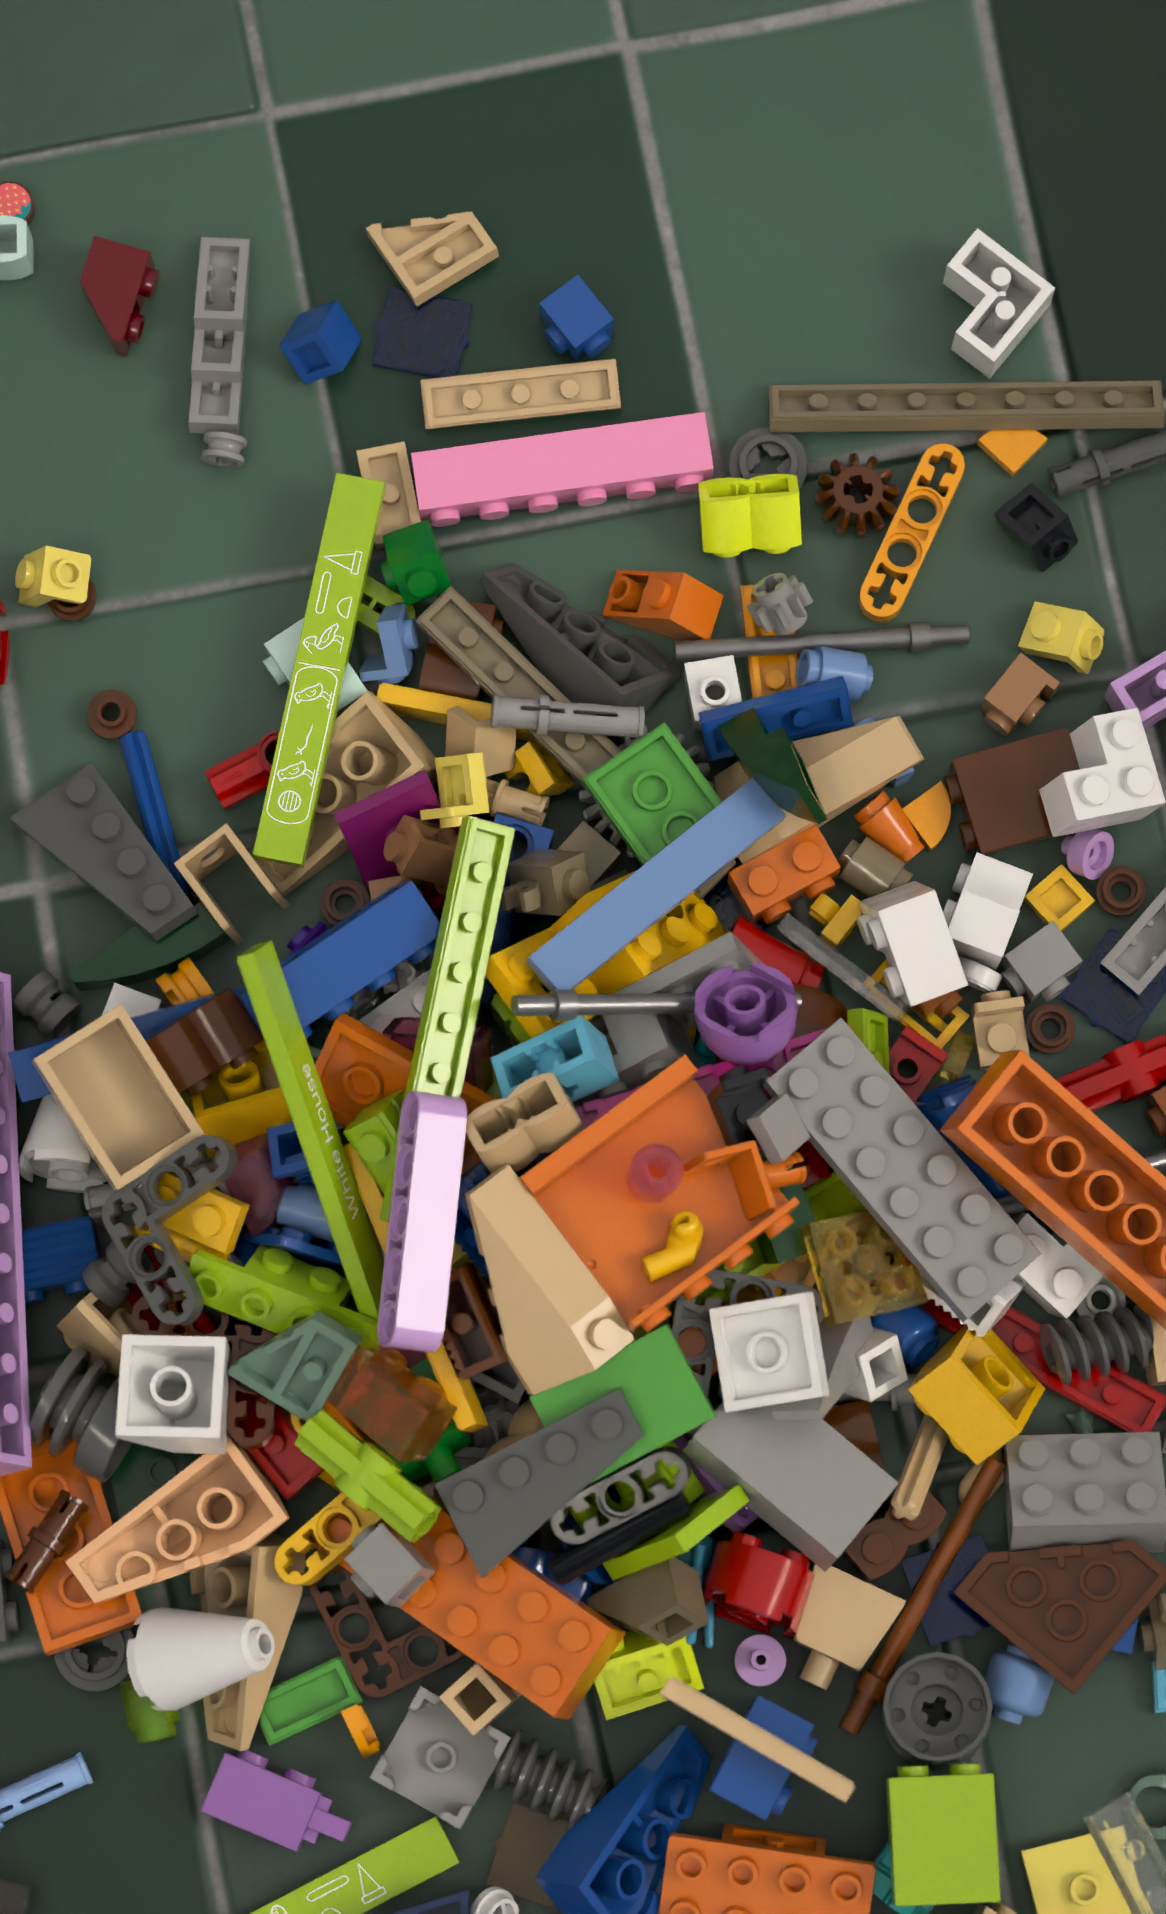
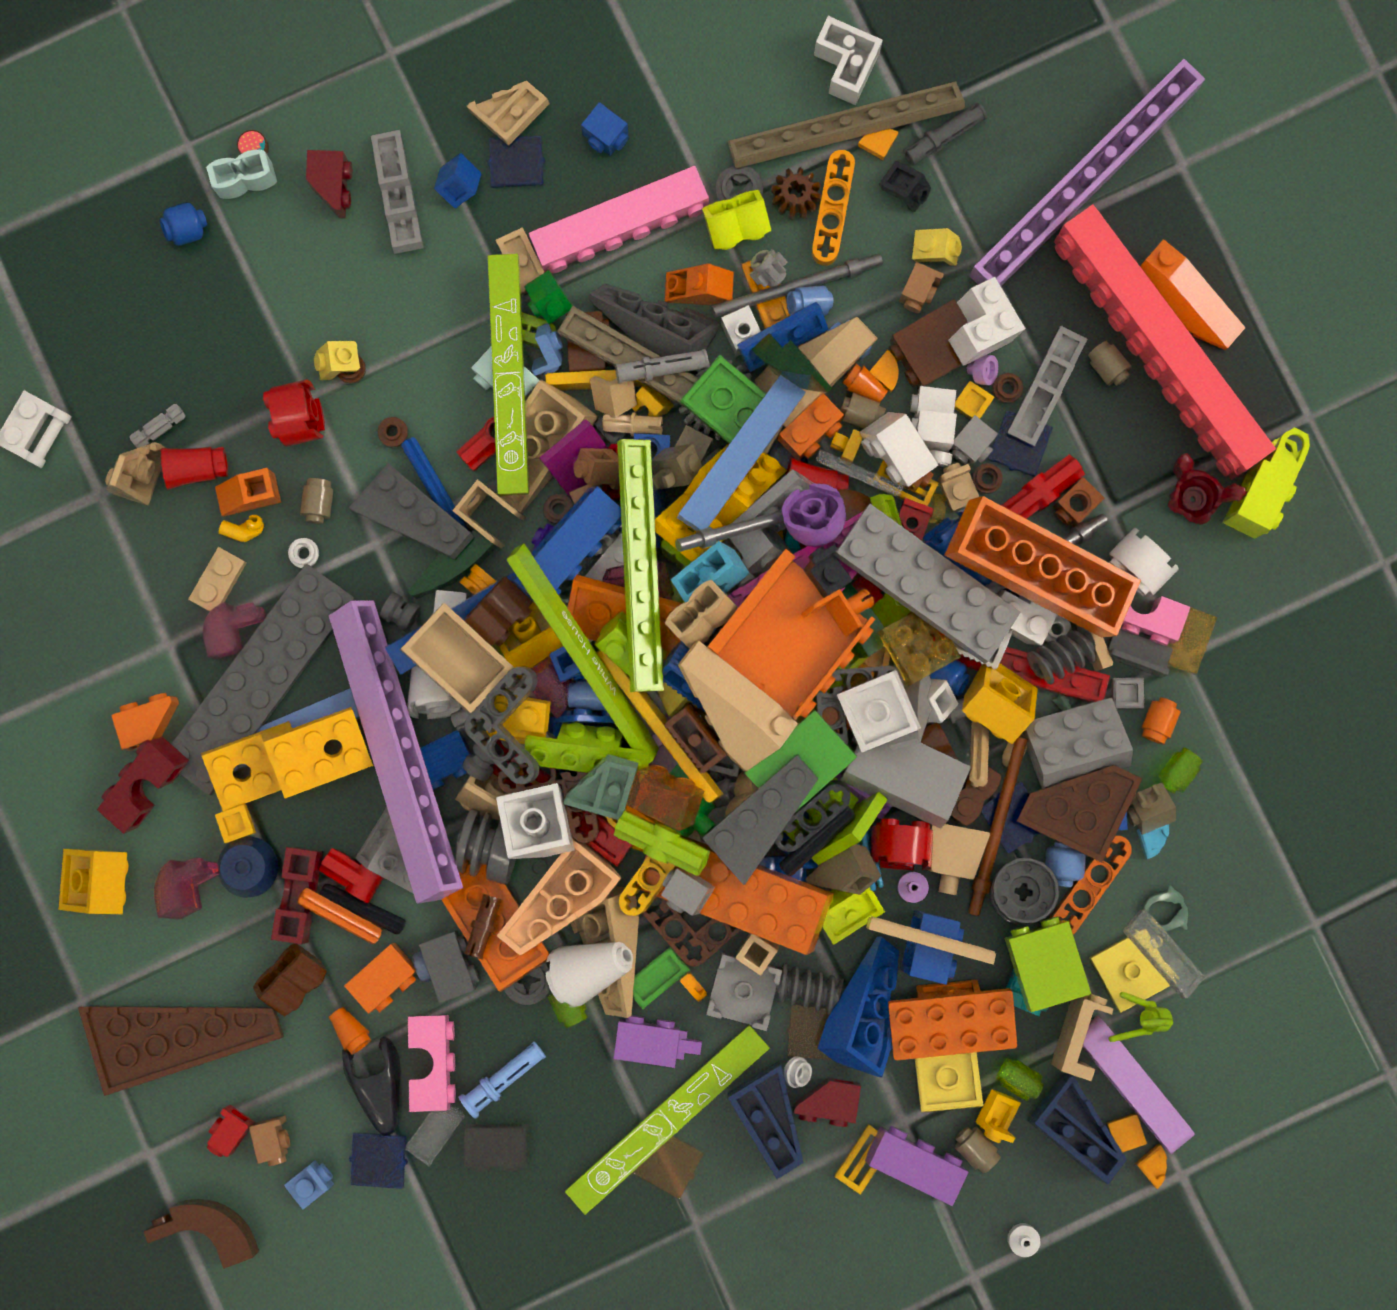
camera: 15 degrees left, 5 degrees up
light grey bush [200,431,247,468] -> none
beam [377,1091,467,1353] -> none
tan tile [420,359,621,430] -> none
light yellow bracket [420,752,490,828] -> none
clear pink brick [627,1144,683,1203] -> none
yellow arm [641,1211,704,1282] -> none
light grey tile [746,1092,811,1165] -> none
none -> orange beam [1050,836,1132,935]

